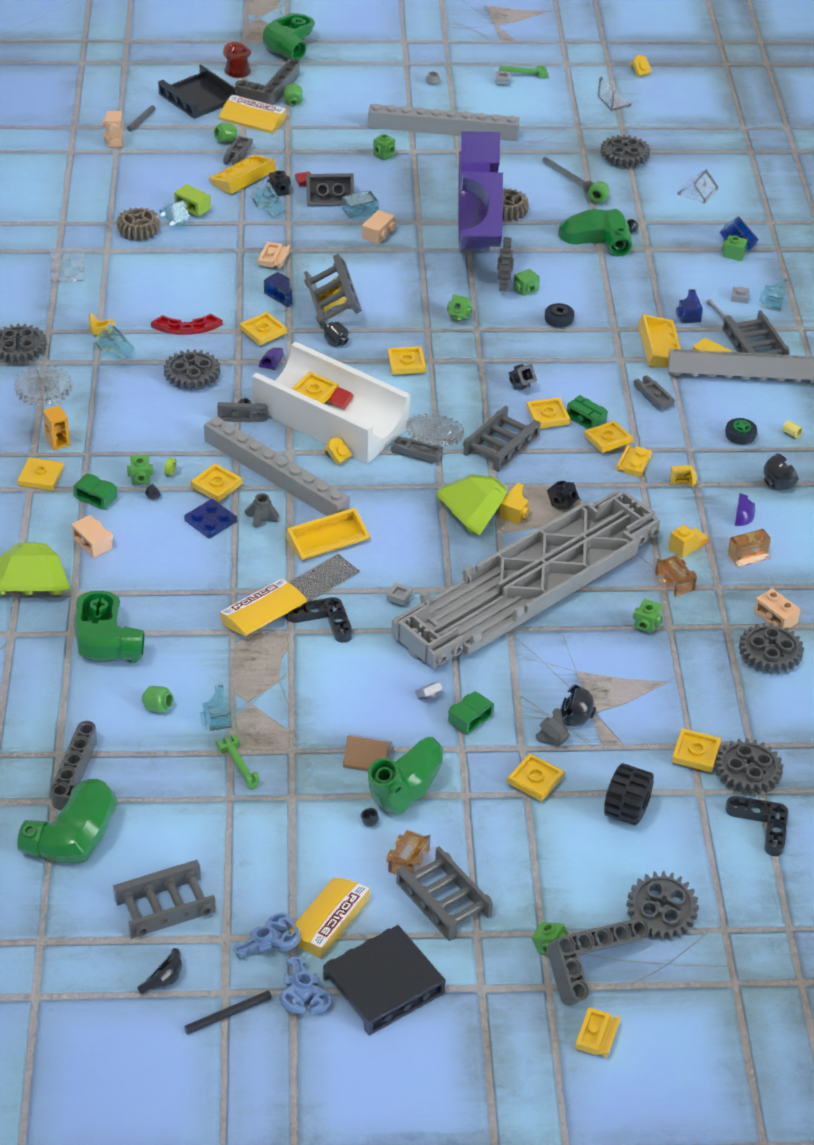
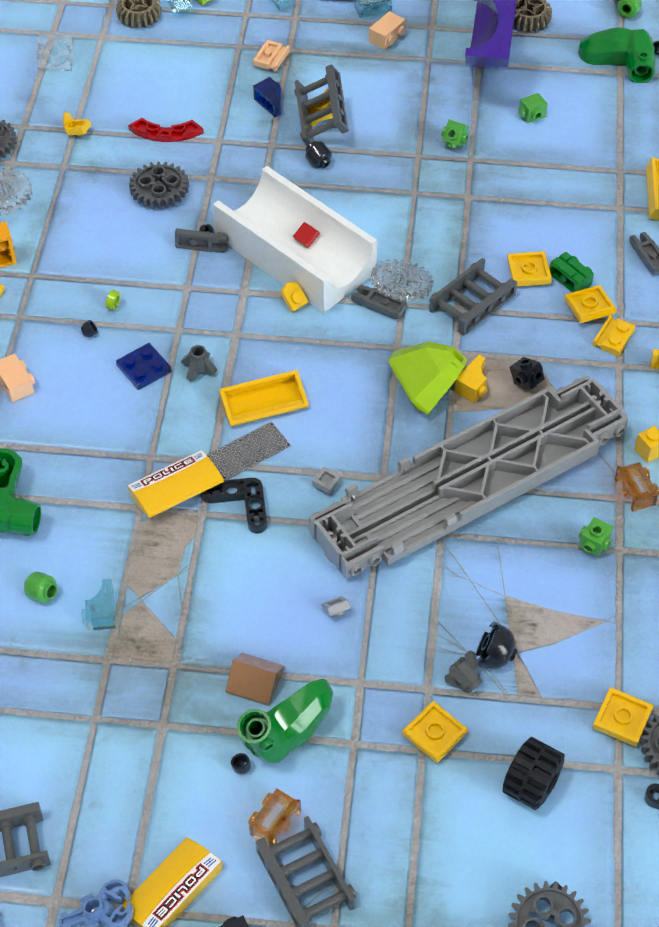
camera: 10 degrees right, 10 degrees up
green brick [73,474,117,509] -> none
clear light blue arch [92,323,135,360] -> none
bright green brick [127,455,153,484] -> none
yellow plate [190,463,243,502] -> none
light grey brick [204,416,350,516] -> none
bright green hinge [215,734,259,789] -> none
yellow plate [240,312,287,346] -> none
dark purple brick [258,347,284,370] -> none
yellow plate [291,371,339,404] -> none
yellow plate [387,346,426,375] -> none
green brick [448,691,494,734] -> none
dark grey gear [497,237,514,291] -> none
black brick [508,364,537,390] -> none
black wheel [544,303,574,327] -> none

